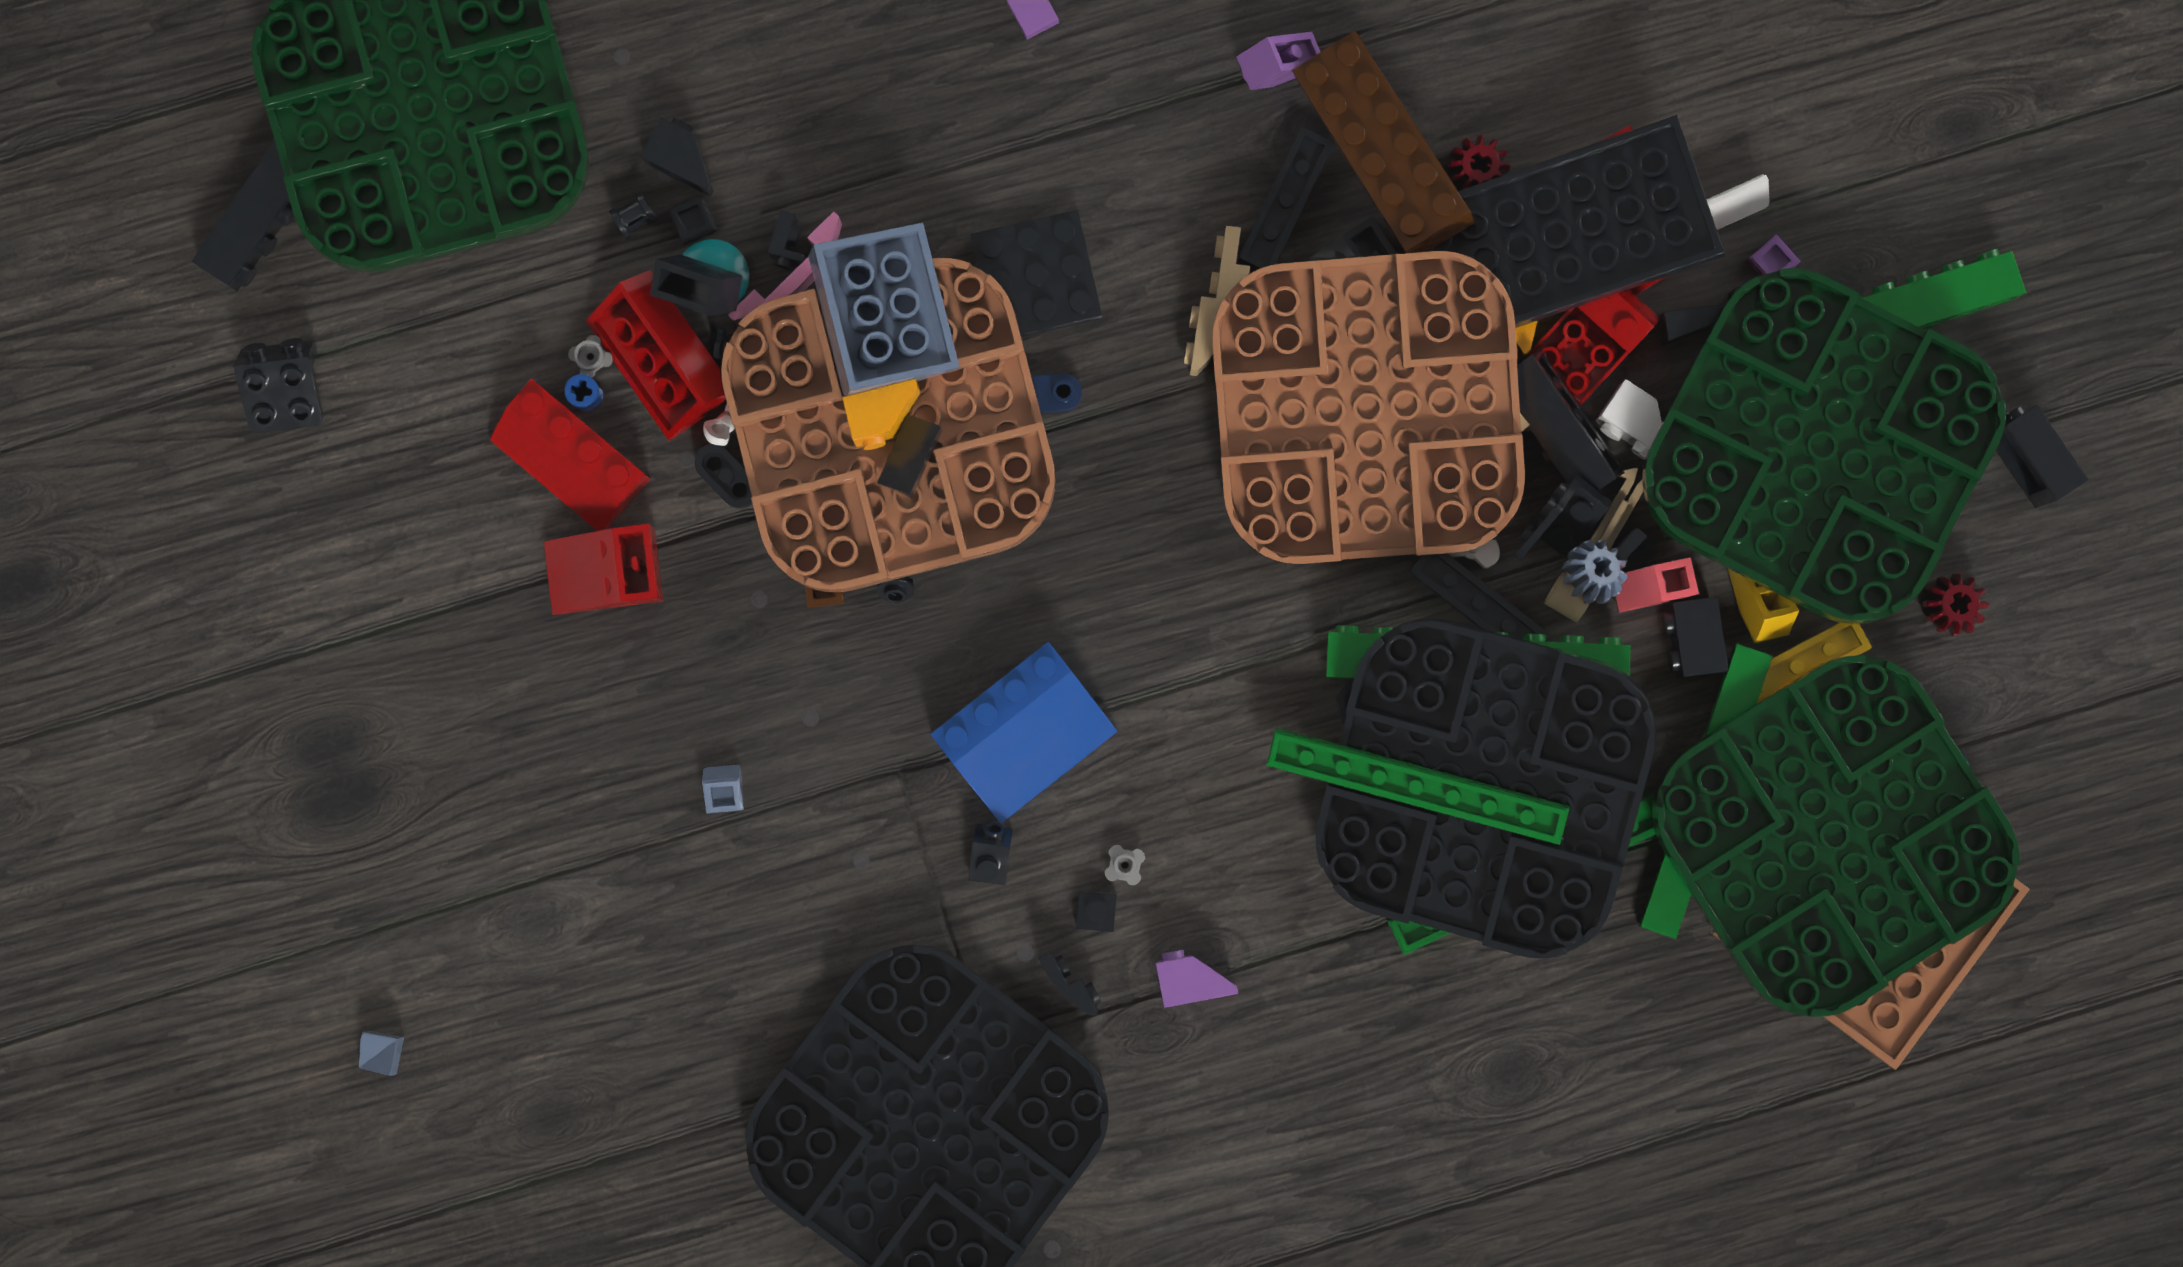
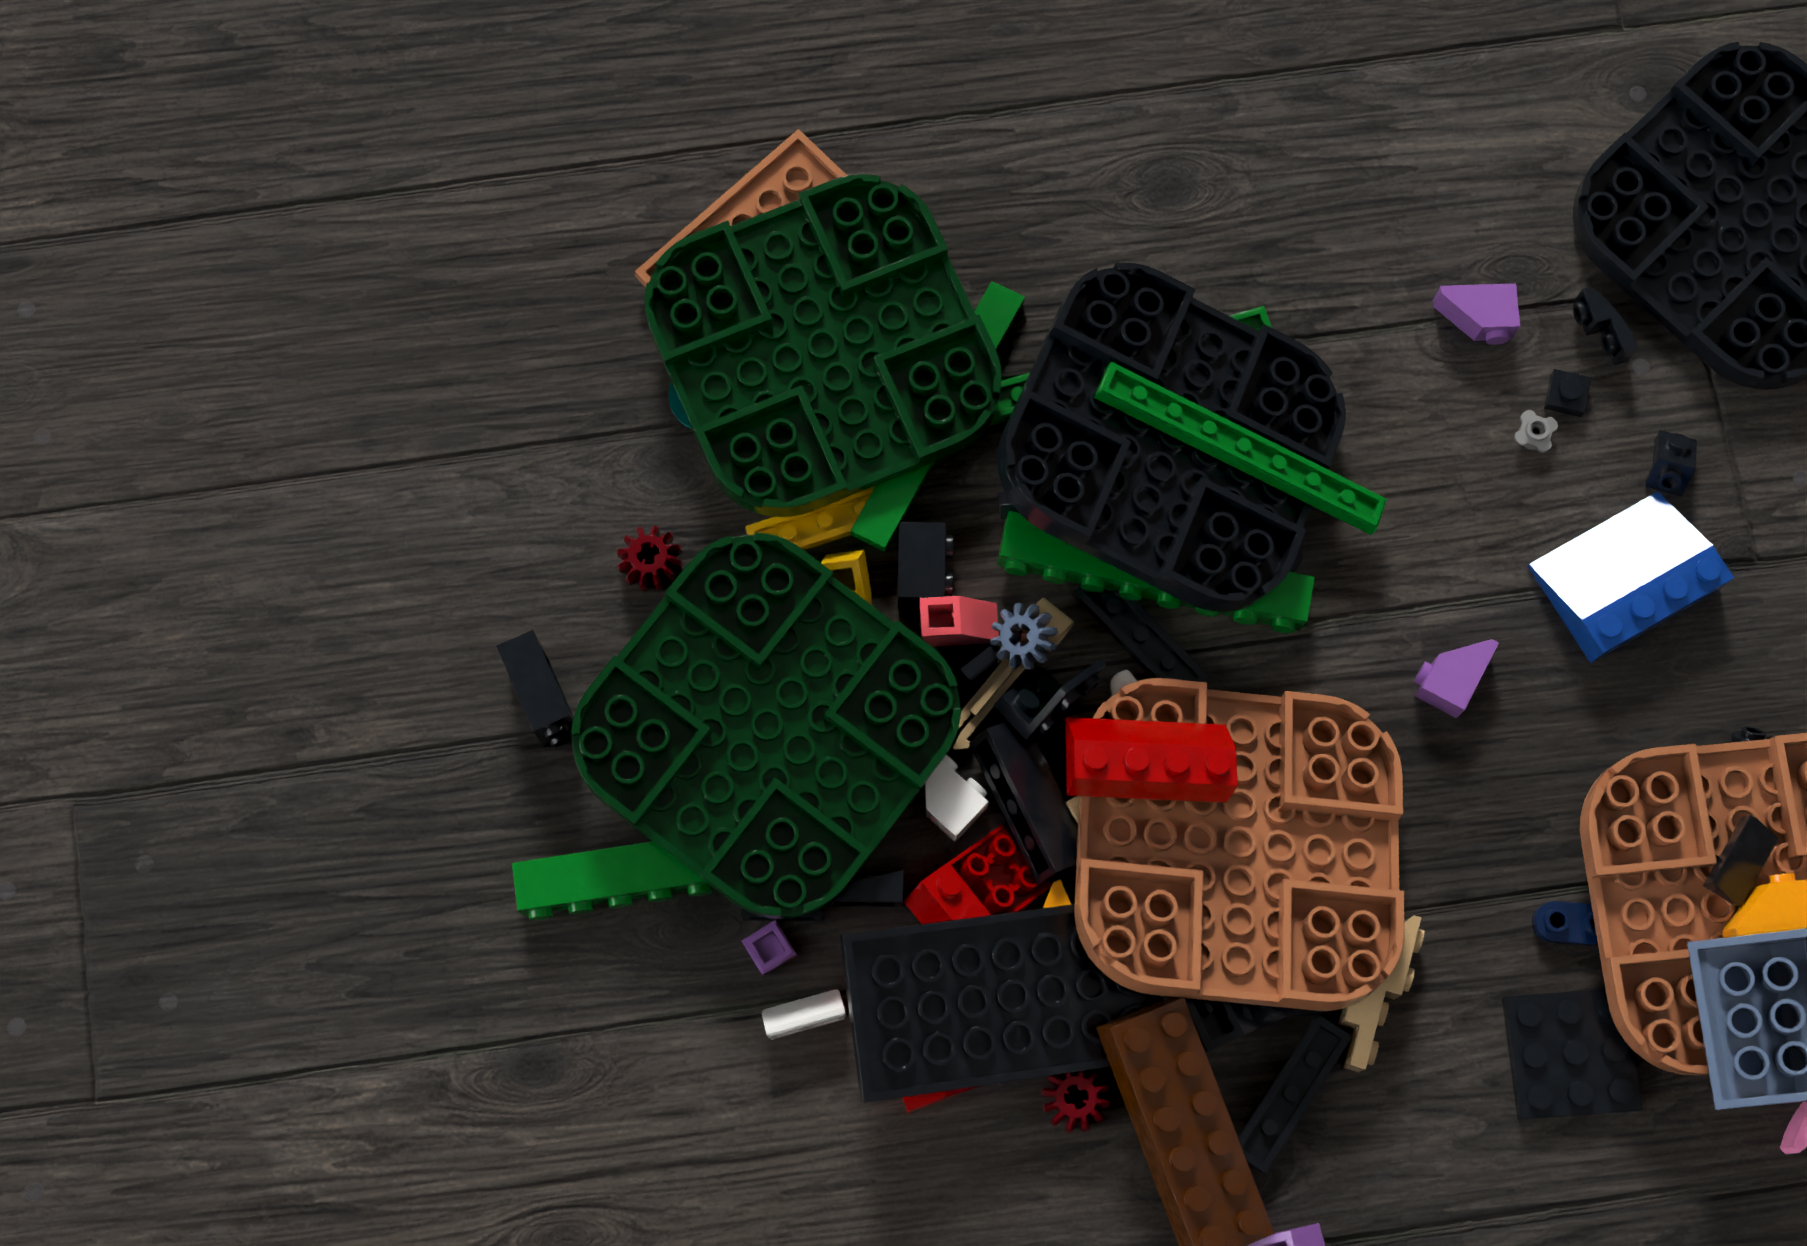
camera: 170 degrees left, 10 degrees down
none -> red slope [1066,717,1238,803]
none -> medium lavender slope [1414,639,1499,718]

